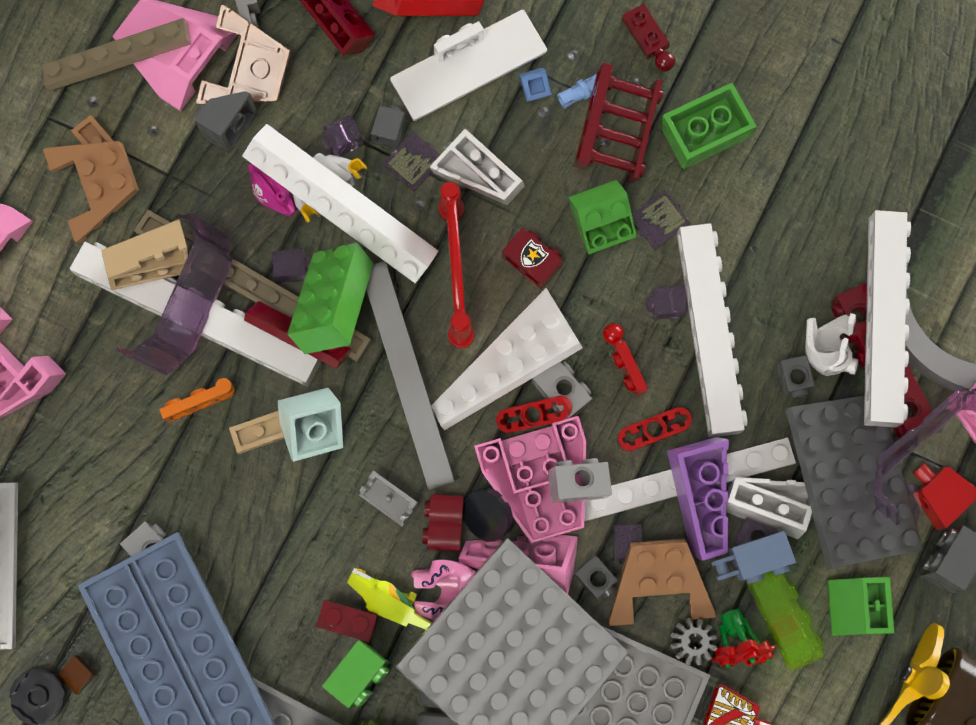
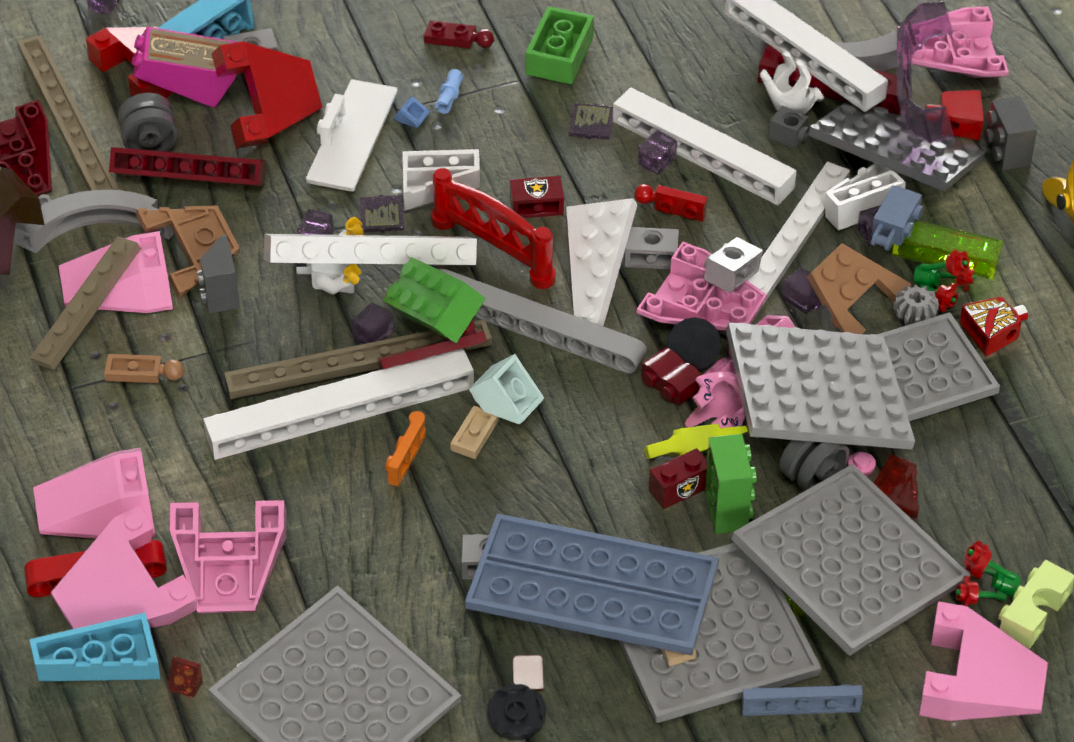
camera: 45 degrees left, 30 degrees down
medium nougat wing [43,141,139,244] -> none
tan wedge [101,220,190,290] -> none
windscreen [116,213,233,375] -> none
dark pink hat [248,163,296,217] -> none
light grey hinge [359,471,418,527] -> none
dark grey brick [371,105,406,149] -> none
red beam [496,395,572,433] -> none
bright green slope [568,180,637,254] -> none
dark red fence [573,63,664,184] -> none
dark grey brick [574,555,618,600] -> none
red beam [617,407,692,452] -> none
medium lavender wedge [667,437,729,561] -> none
bright green slope [827,577,894,636] -> none

